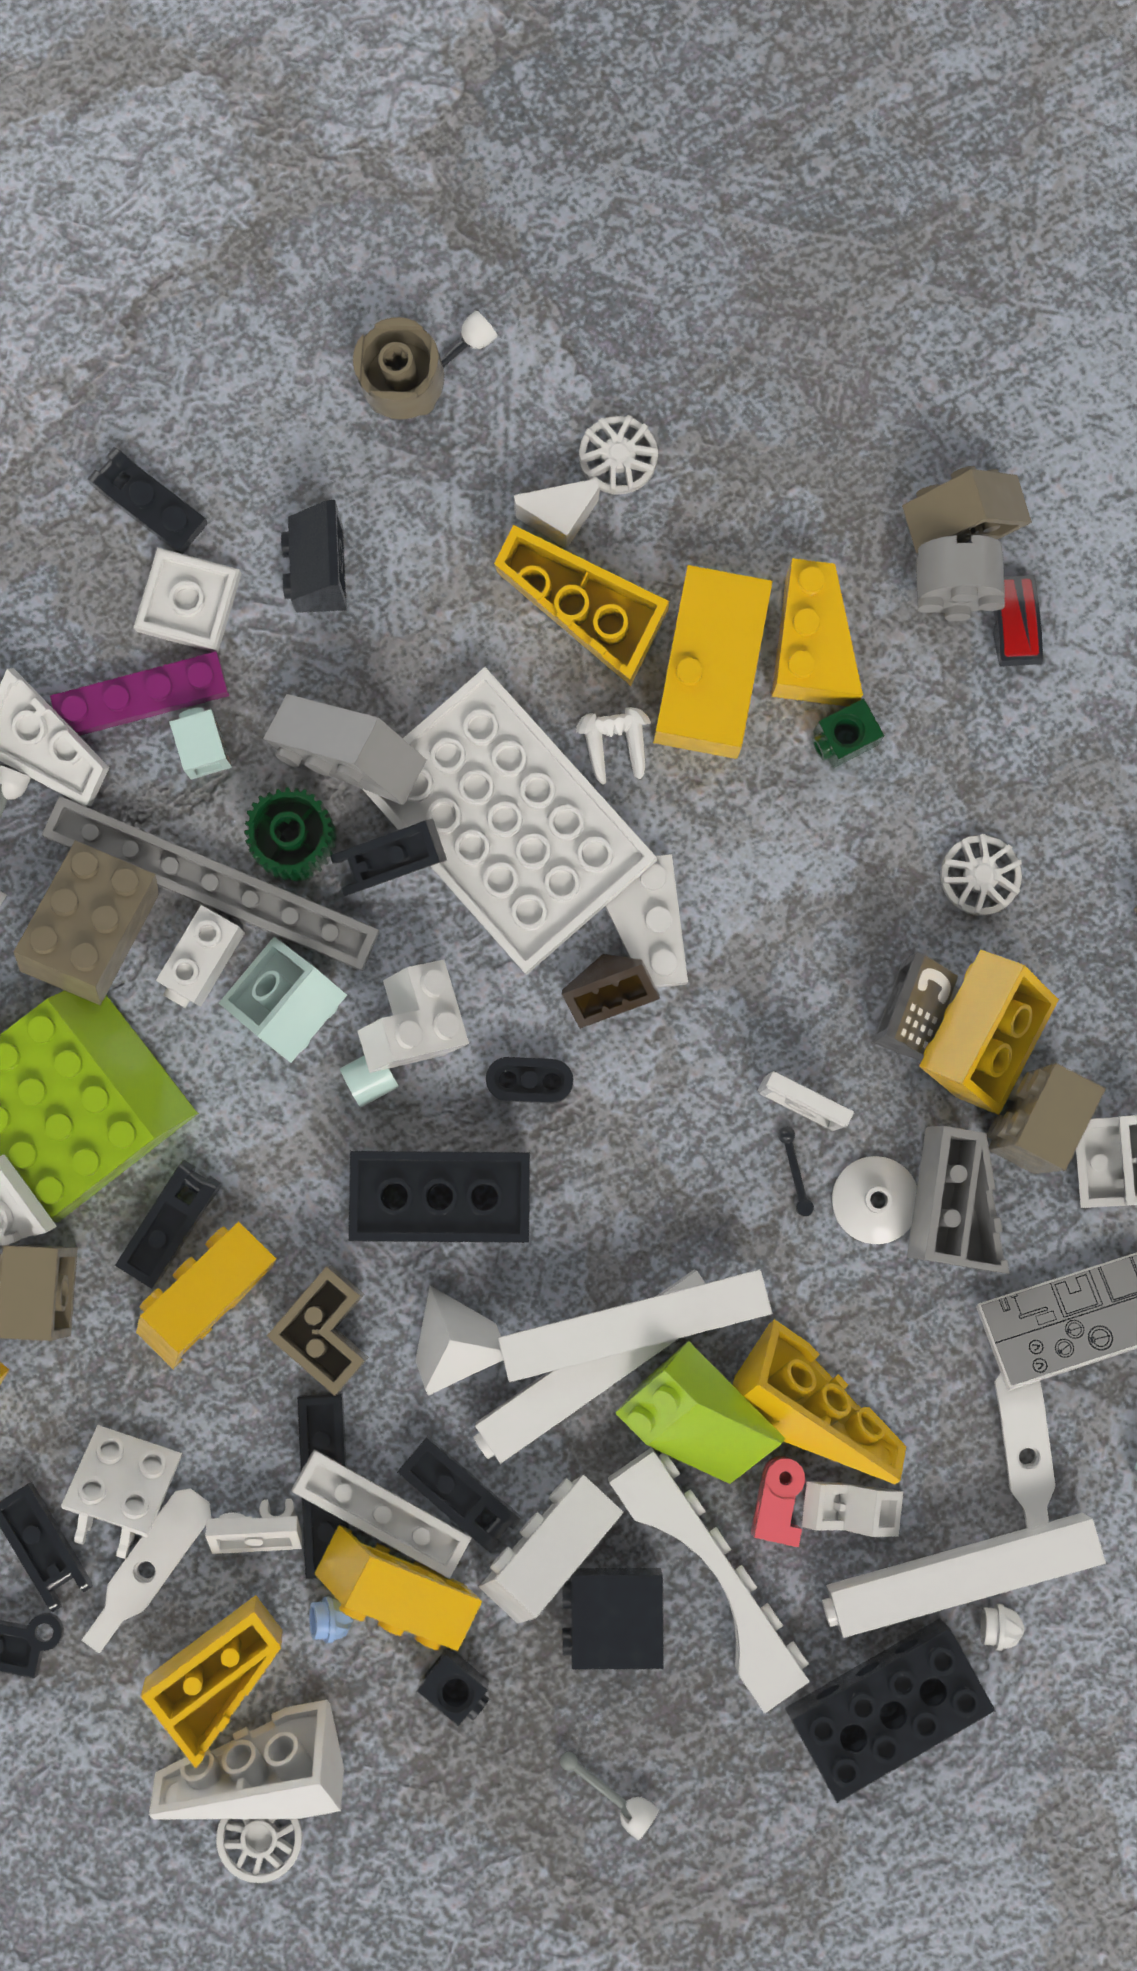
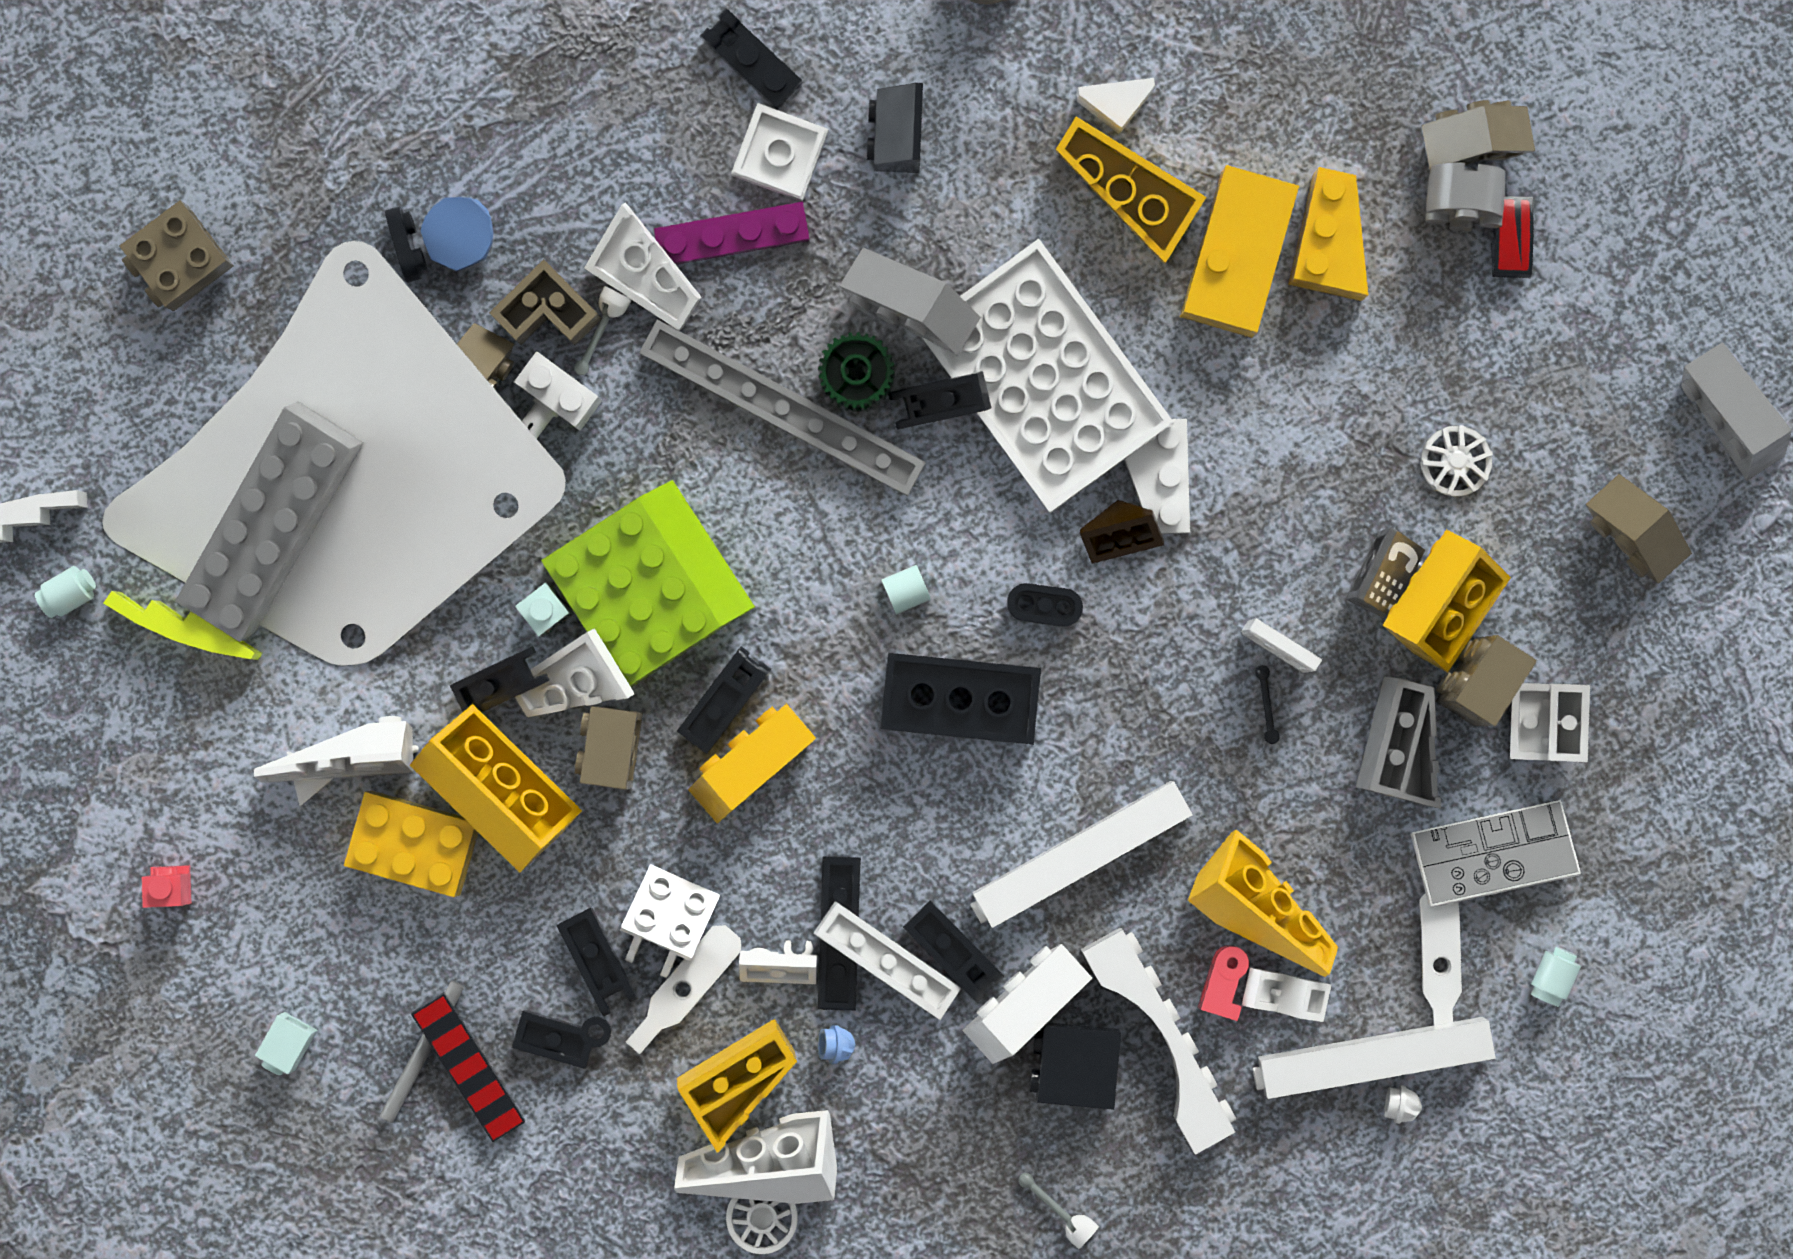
camera: 10 degrees right, 5 degrees up
dark tan brick [13,840,159,1005] -> none
white brick [156,905,245,1008] -> none
light aqua brick [169,708,232,780] -> none
light aqua slope [219,937,347,1063] -> none
dark tan brick [267,1265,369,1396] -> none
yellow wedge [314,1524,482,1651] -> none
white brick [358,960,469,1073] -> none
white slope [415,1285,503,1395] -> none
black brick [416,1647,490,1727] -> none
white tile [498,1270,772,1382] -> none
white piece [576,707,651,784] -> none
white wheel [579,415,658,494] -> none
lime slope [615,1341,786,1484] -> none
black brick [785,1618,996,1803] -> none
dark green brick [812,698,885,768] -> none
white dish [832,1156,917,1244] -> none

